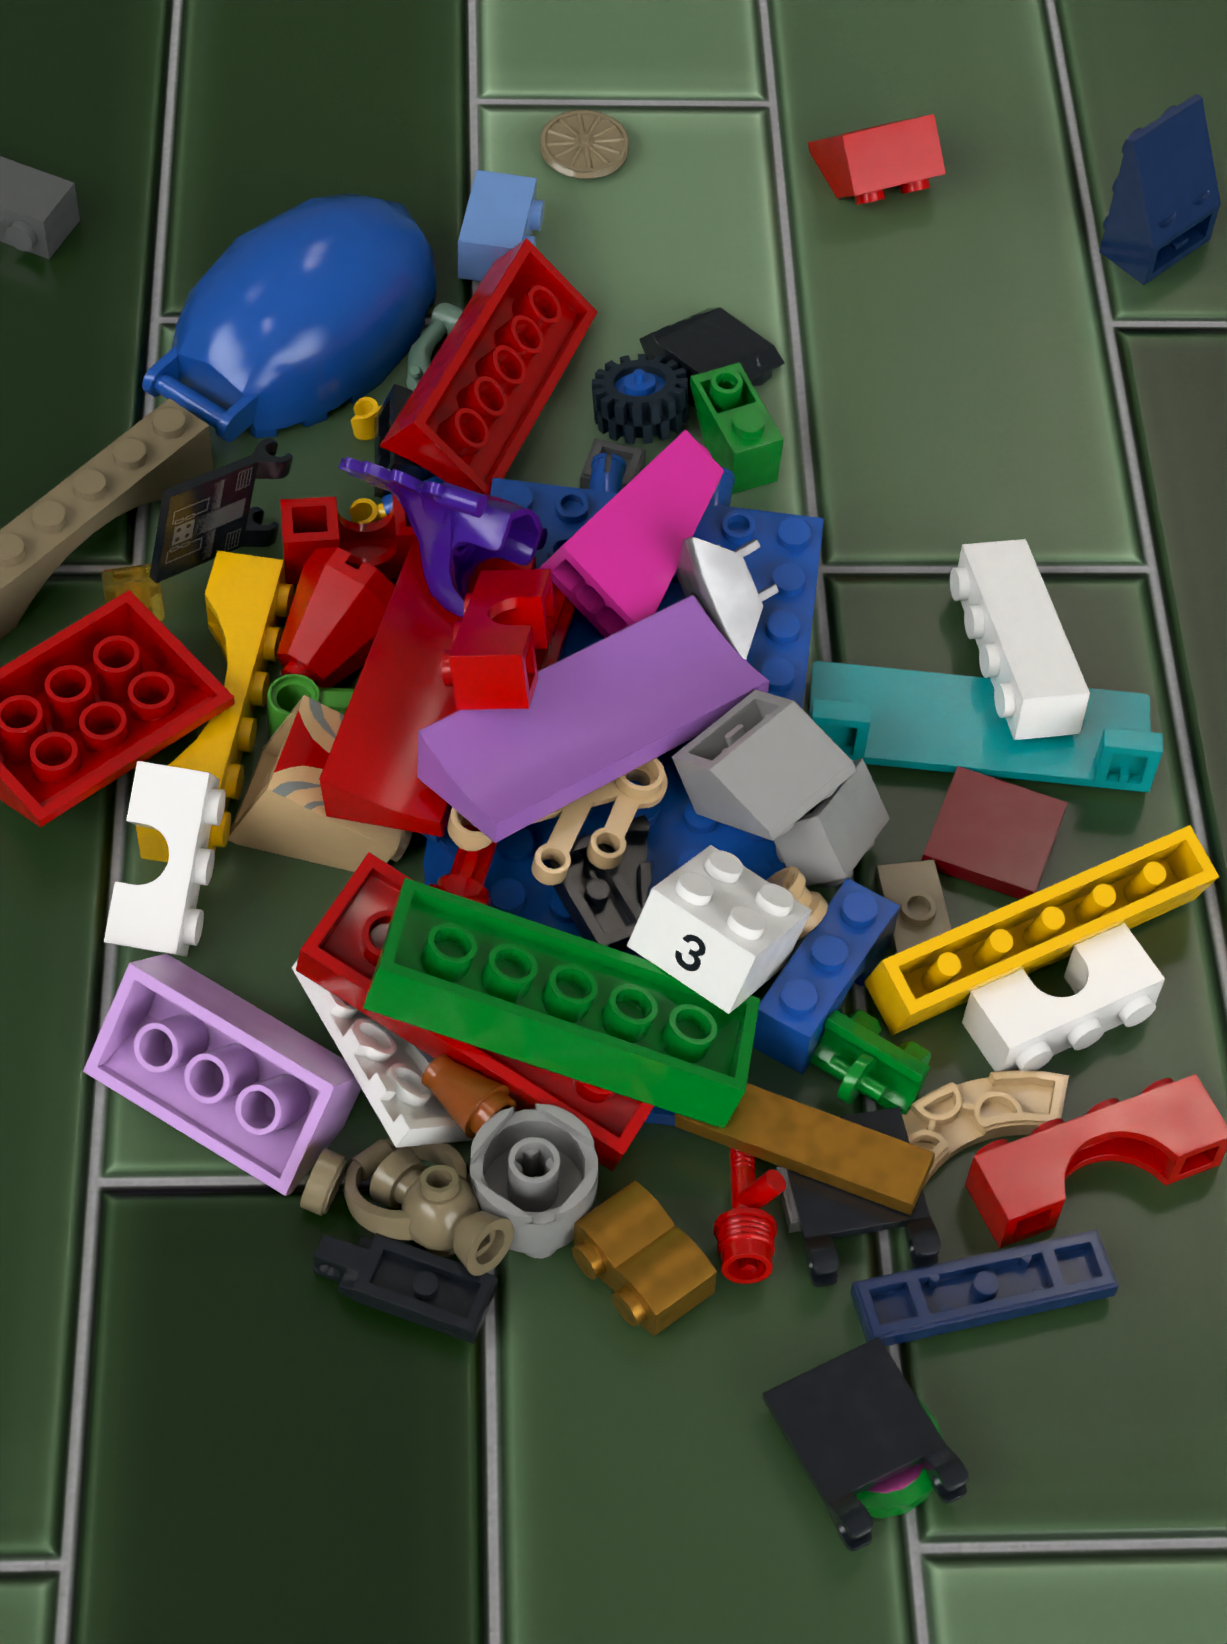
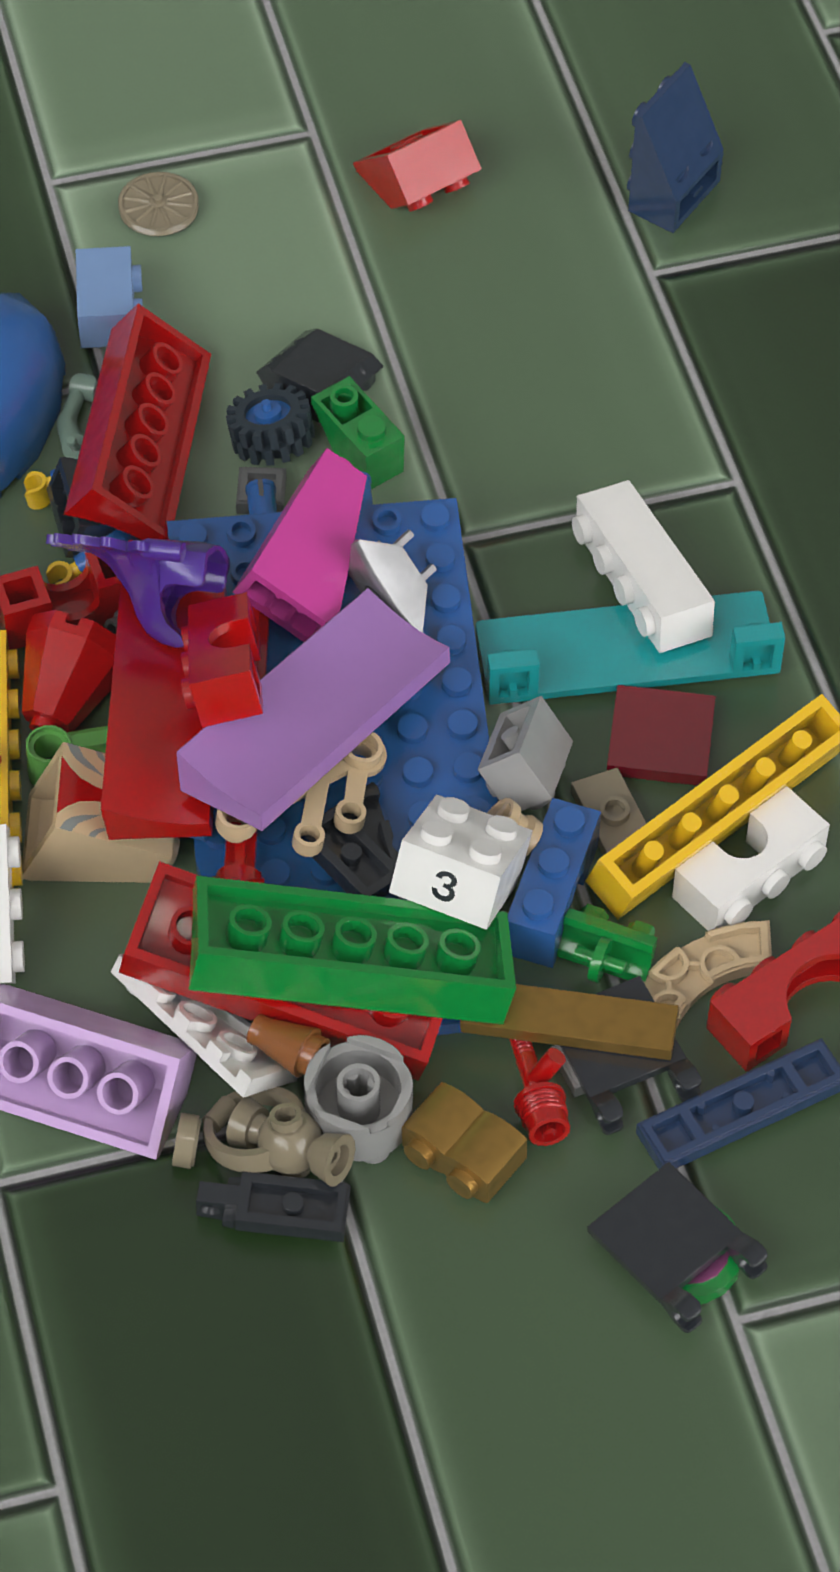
camera: 10 degrees left, 0 degrees up
light grey slope [672,689,857,841] -> none

